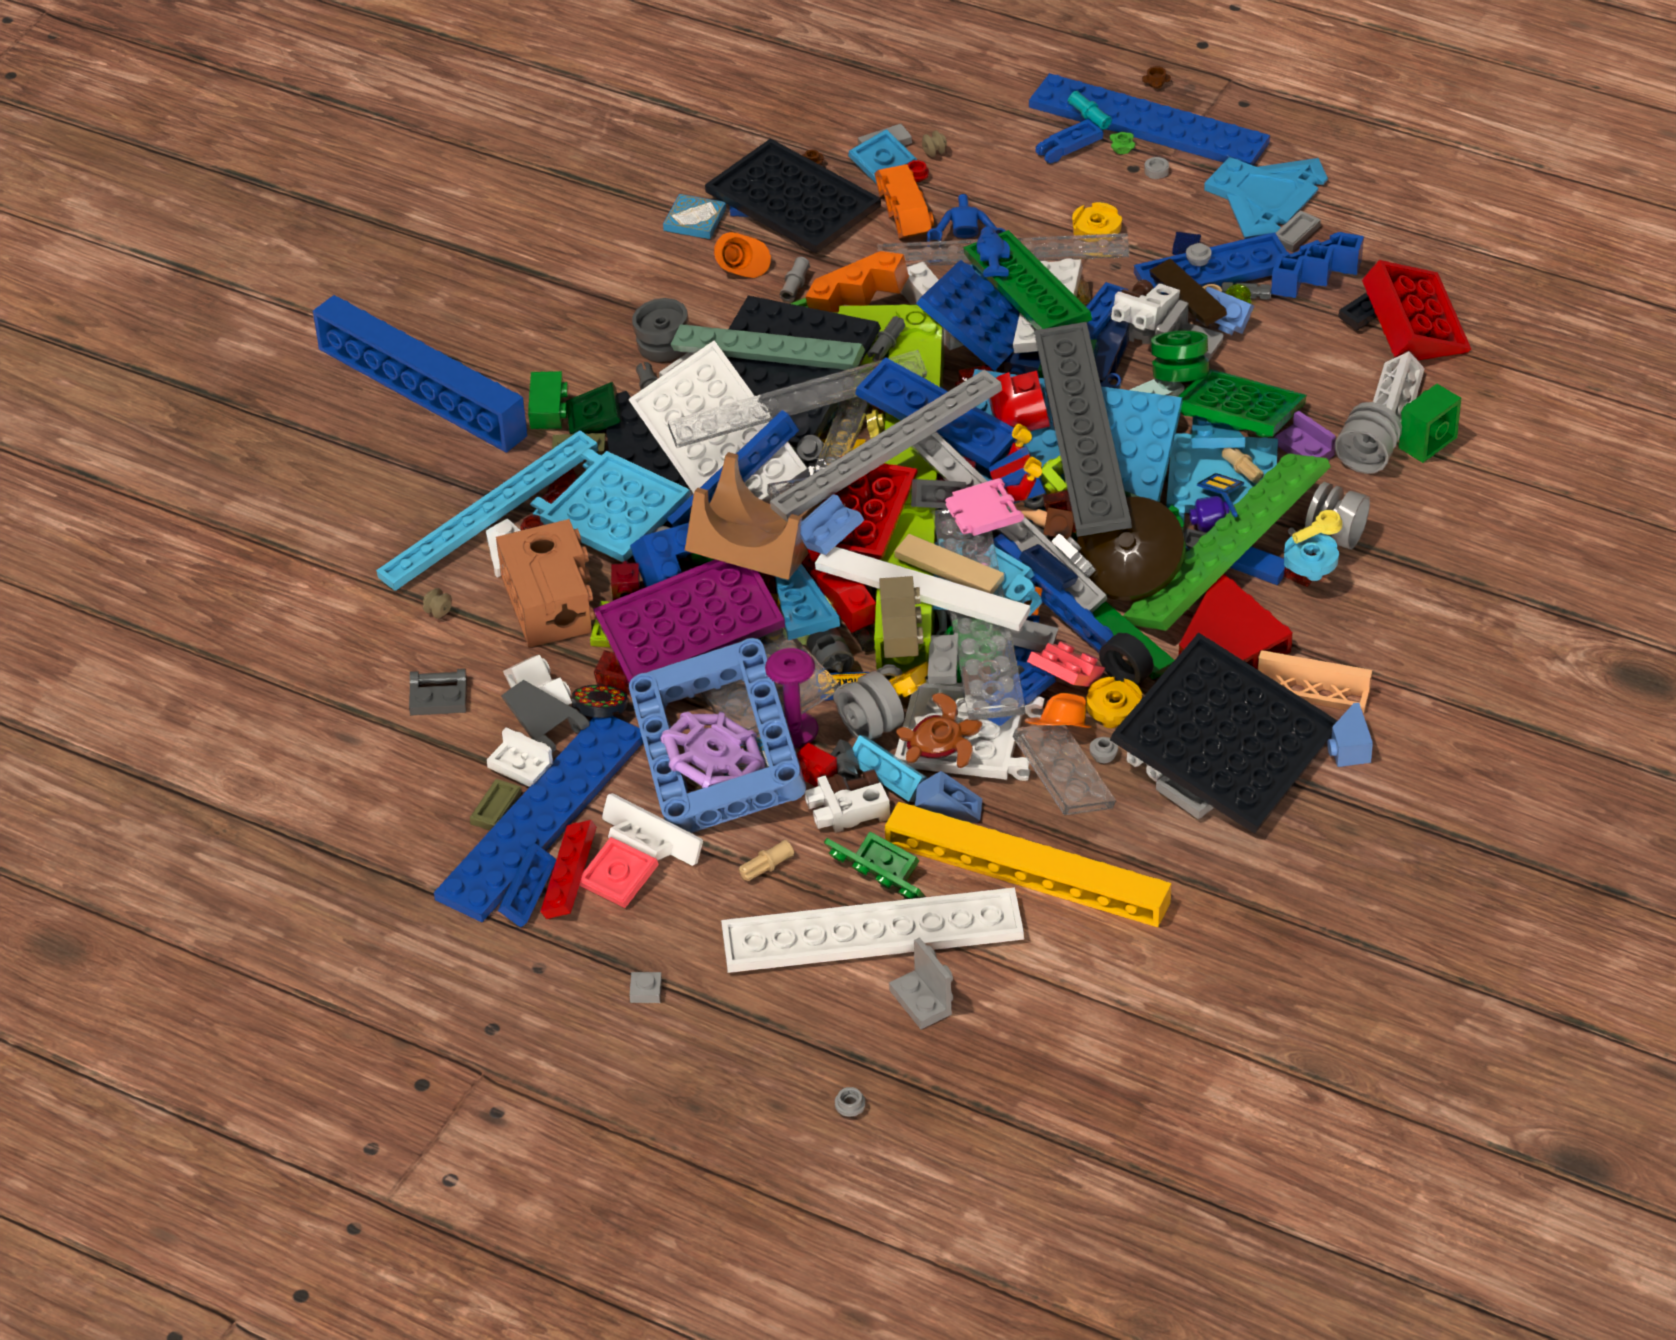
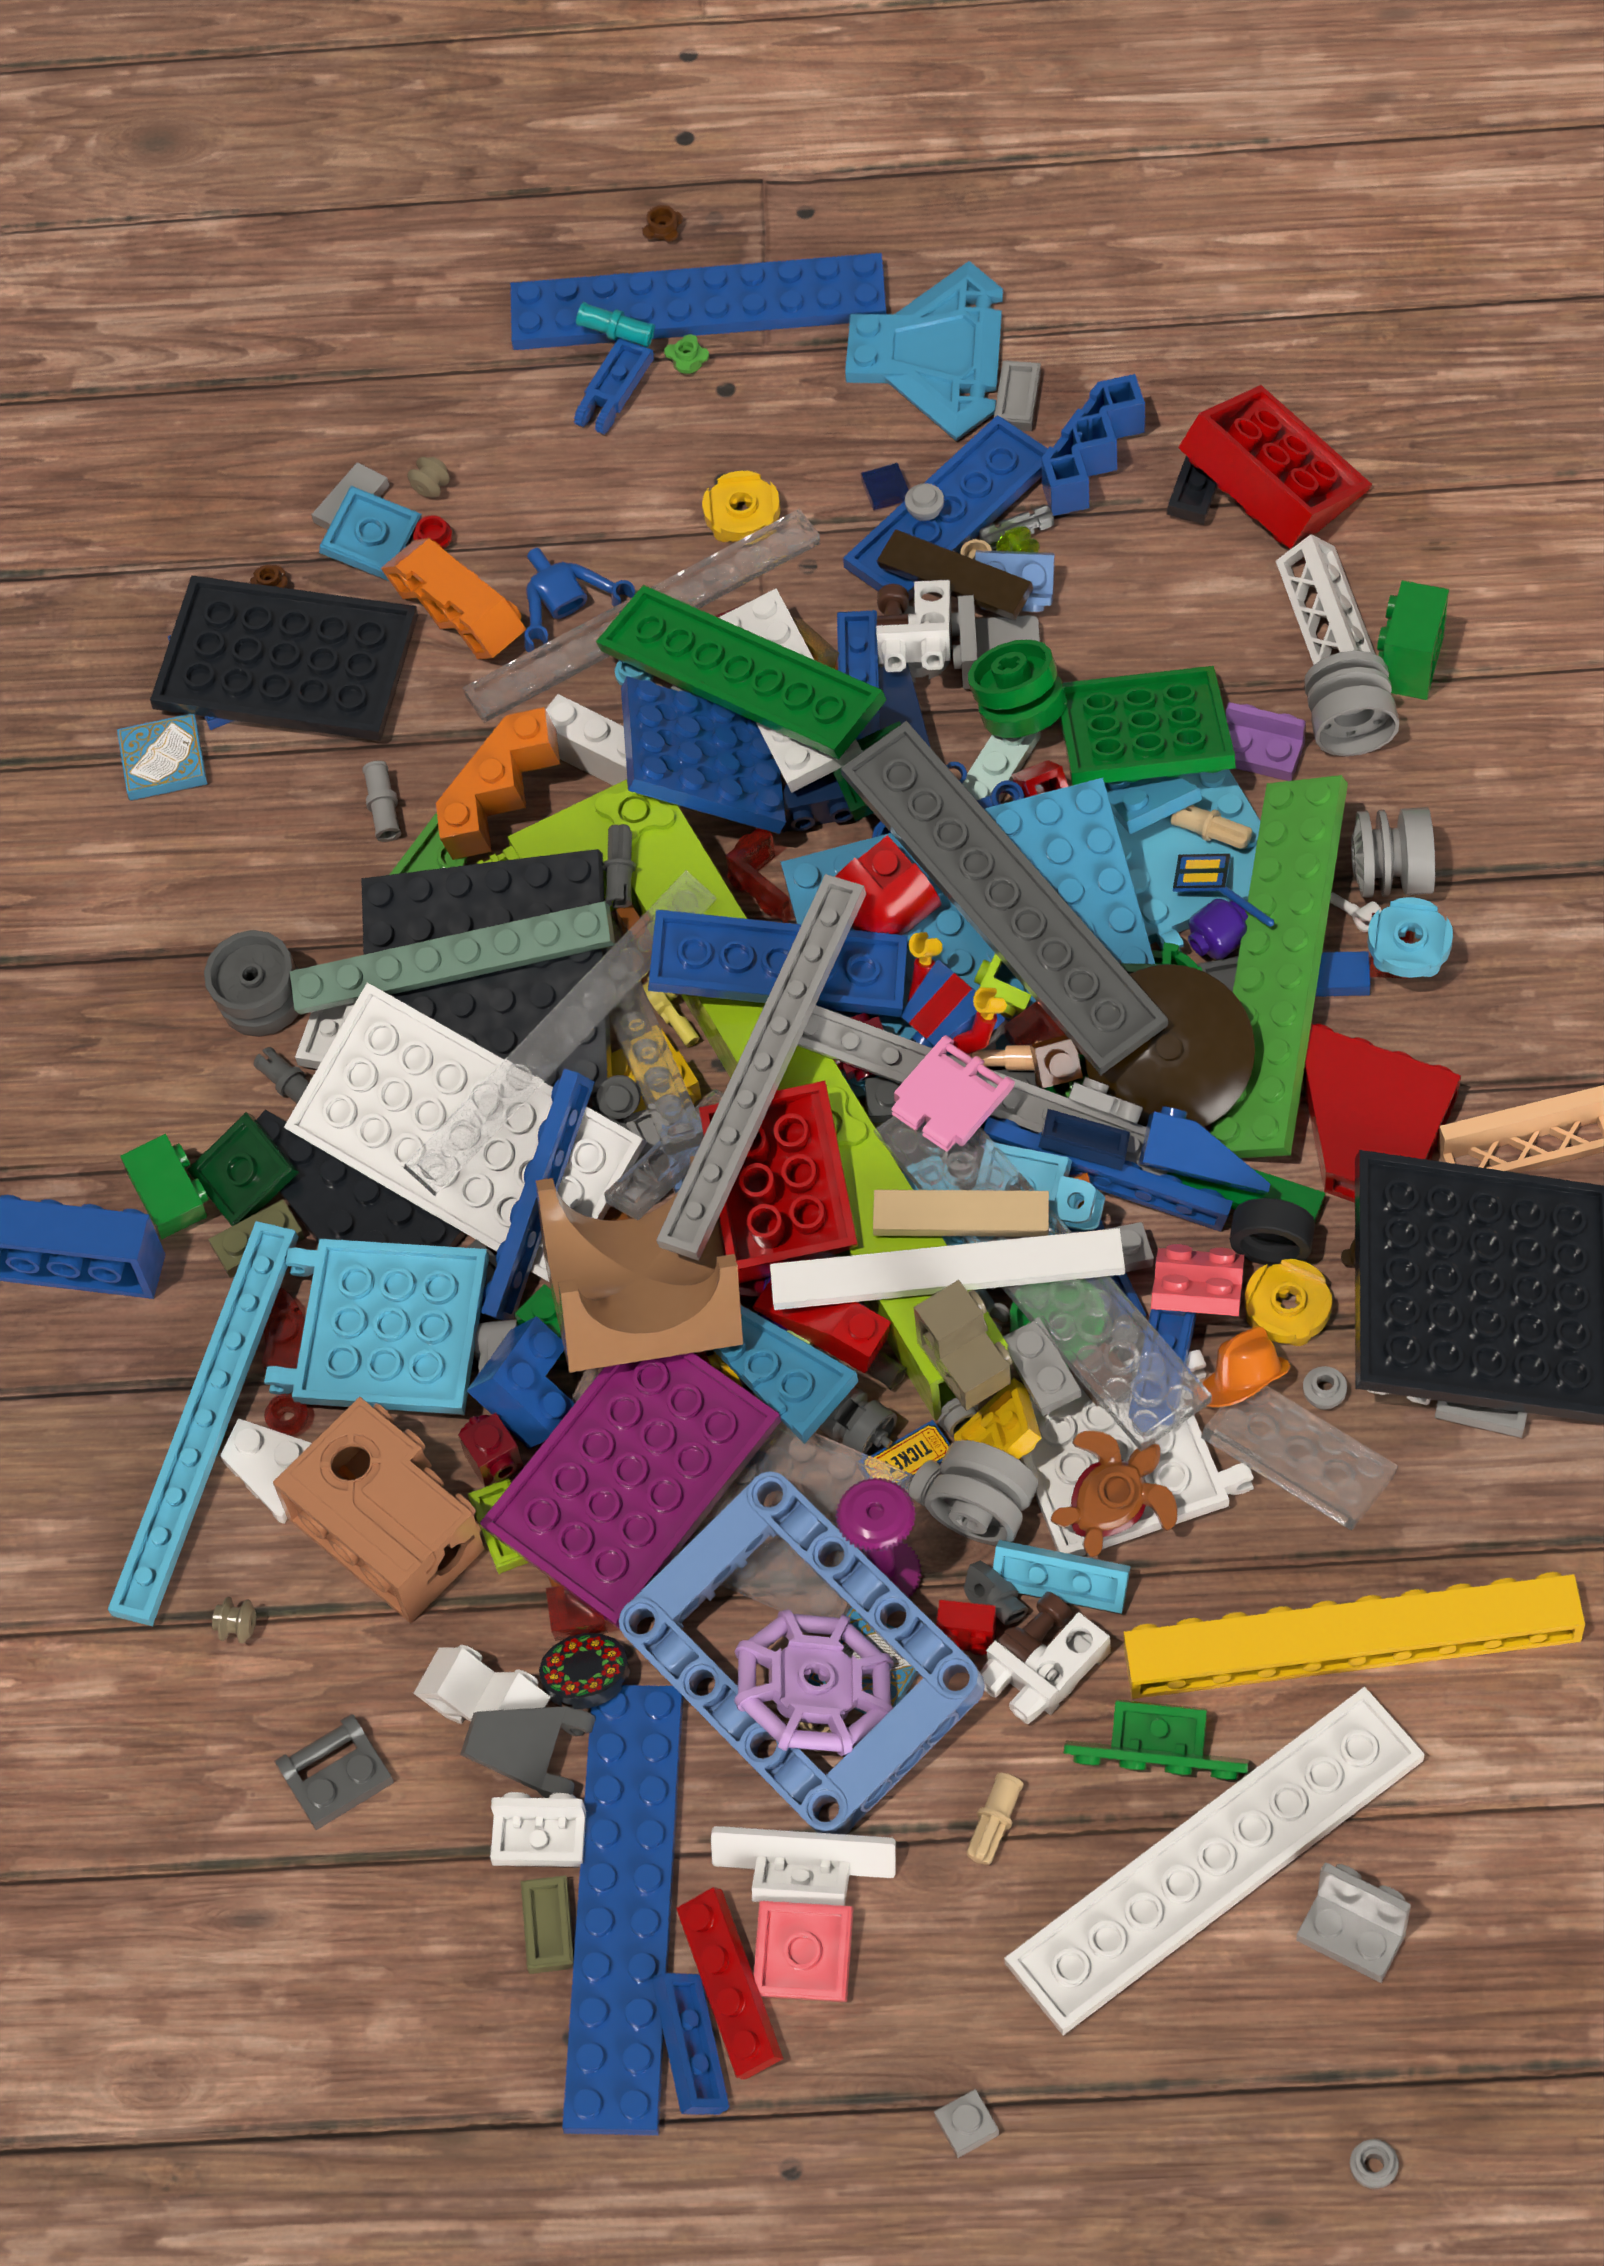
camera: 25 degrees left, 15 degrees up
orange piece [714,232,771,278] -> none
medium blue bracket [800,494,864,555] -> none
dark grey plate [911,479,966,509] -> none
medium blue slope [915,771,982,823] -> none
blue animal [976,227,1010,277] -> none
light grey tile [1144,157,1169,179] -> none
light yellow plate [1292,510,1342,544] -> none
none -> blue slope [1138,1107,1270,1195]

